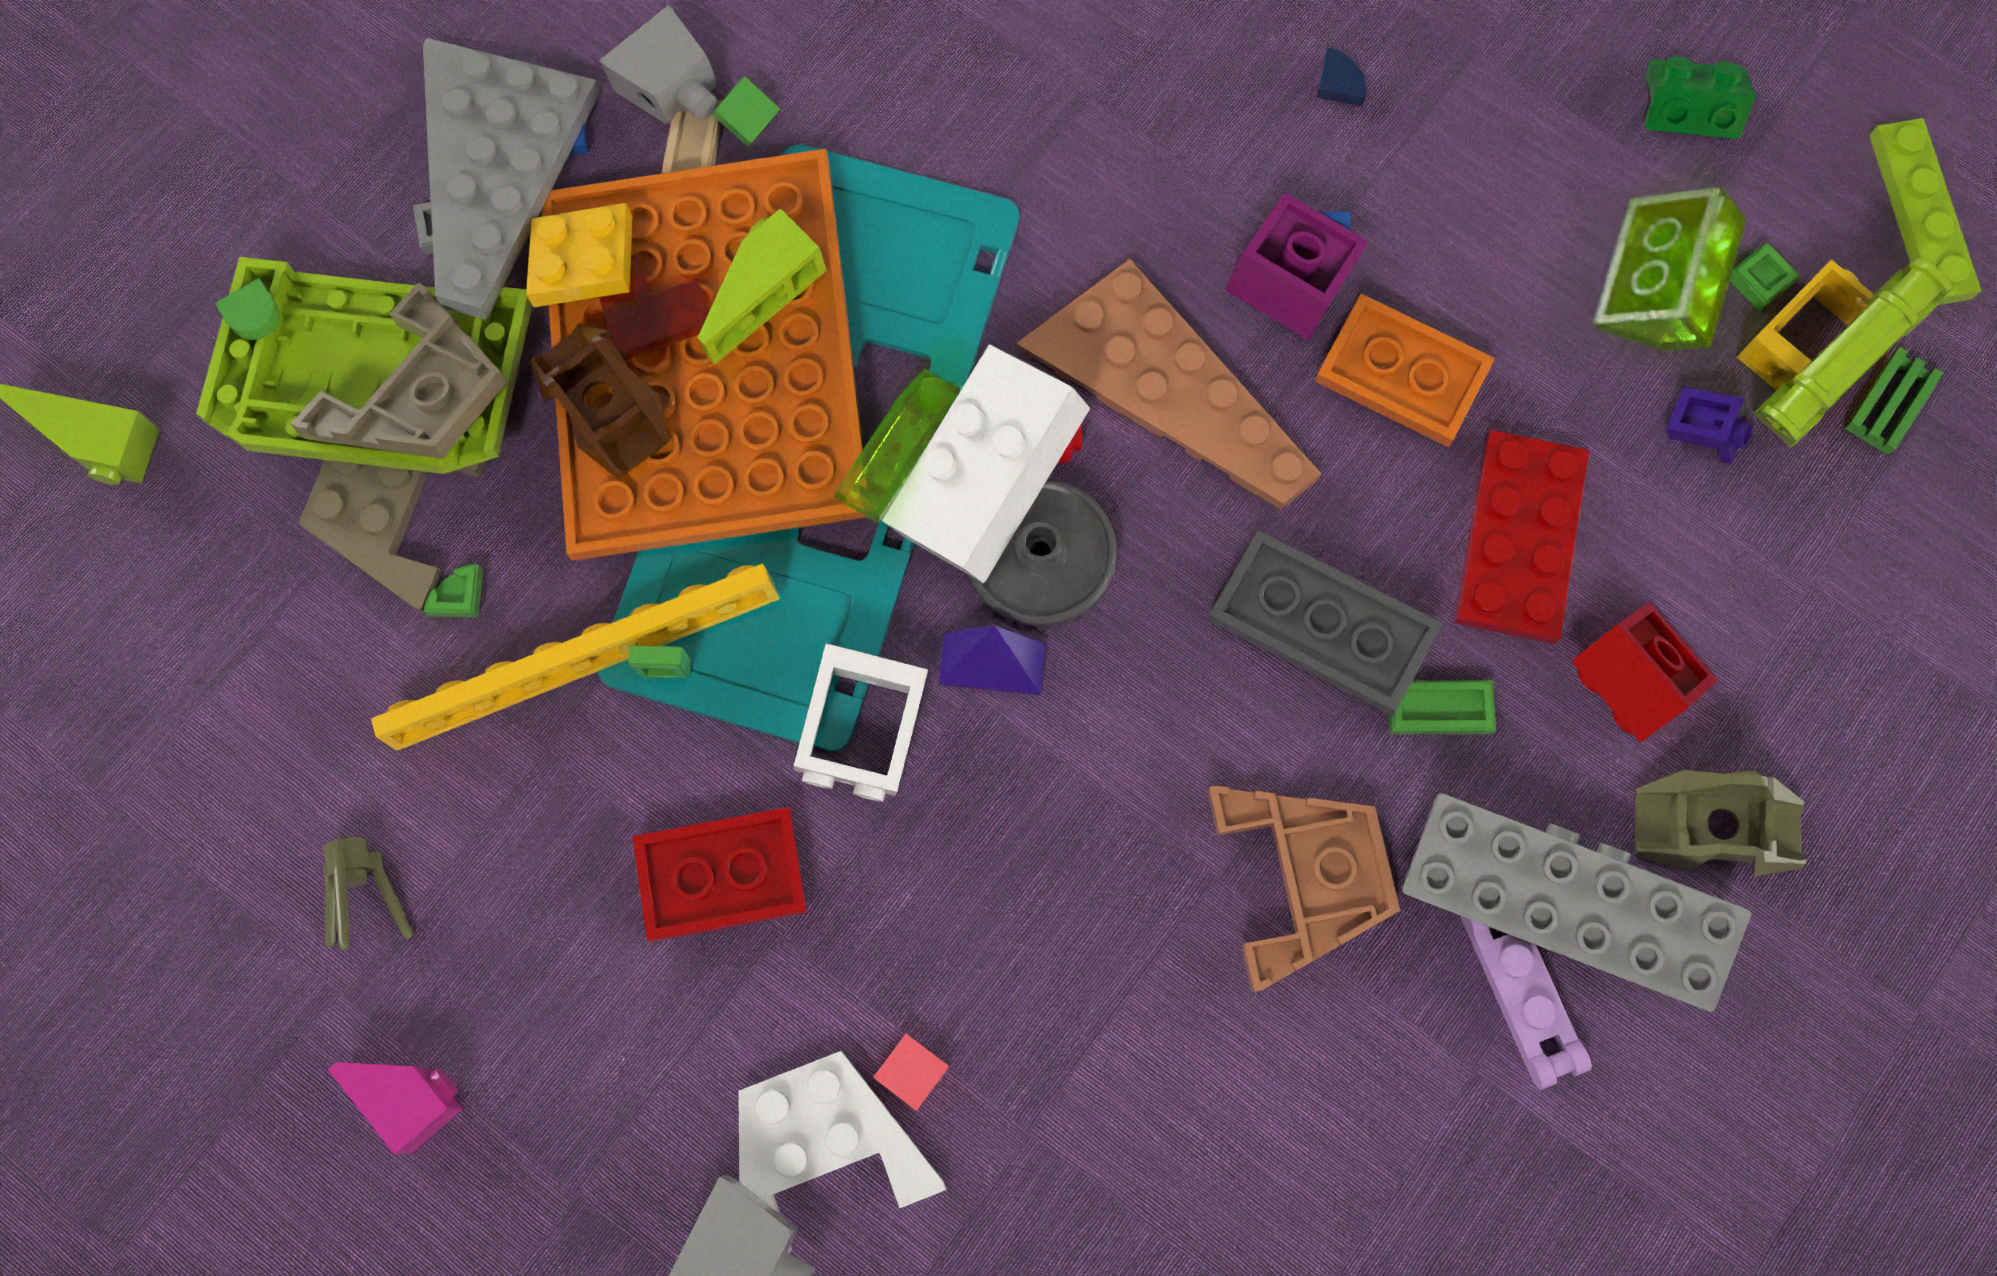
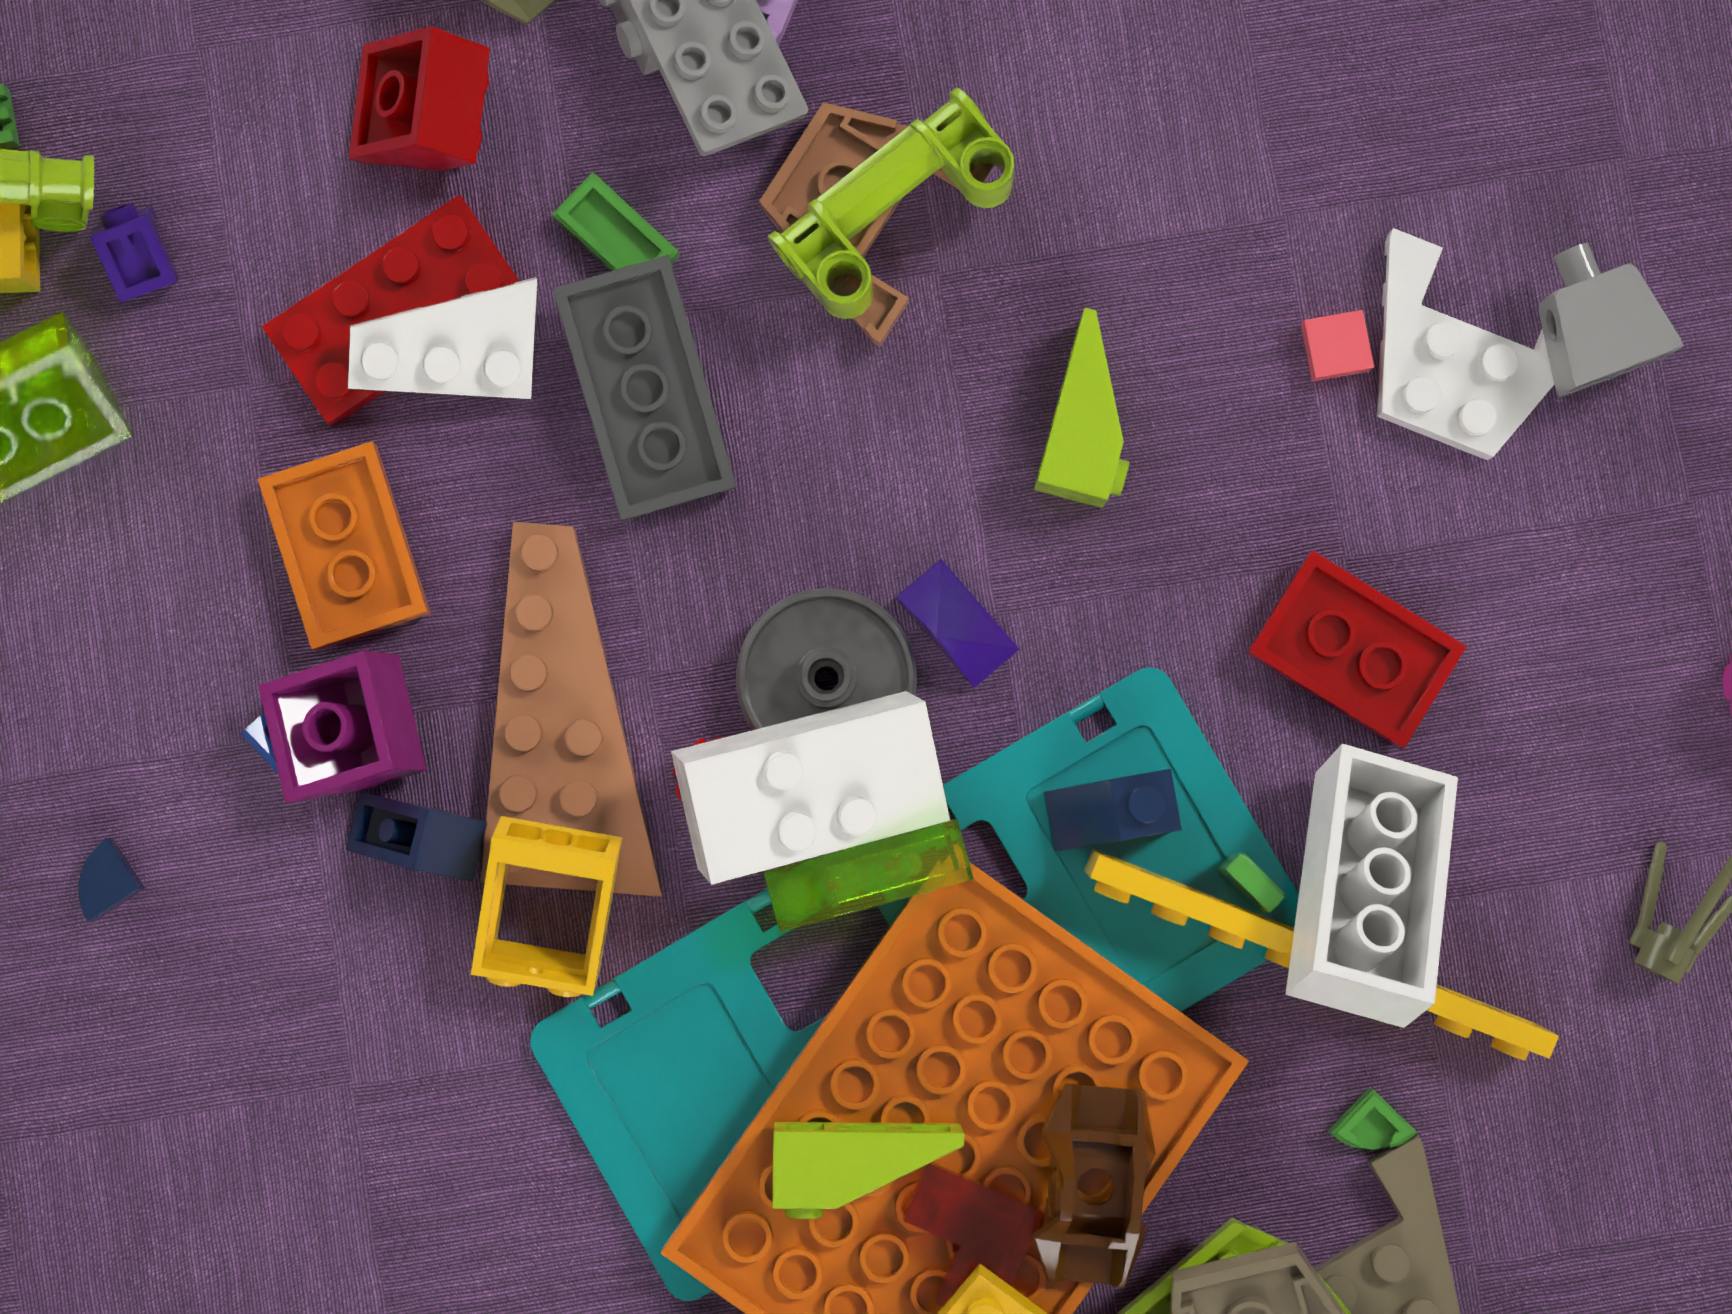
camera: 140 degrees left, 10 degrees up
white window [794,644,928,802] -> none
none -> dark blue slope [346,791,487,882]
none -> white wing [348,277,537,399]
none -> yellow window [471,816,623,997]
none -> lime piece [767,87,1014,319]
none -> lime slope [1034,308,1129,508]
none -> dark blue slope [1043,769,1182,852]
none -> white brick [1285,744,1458,1028]

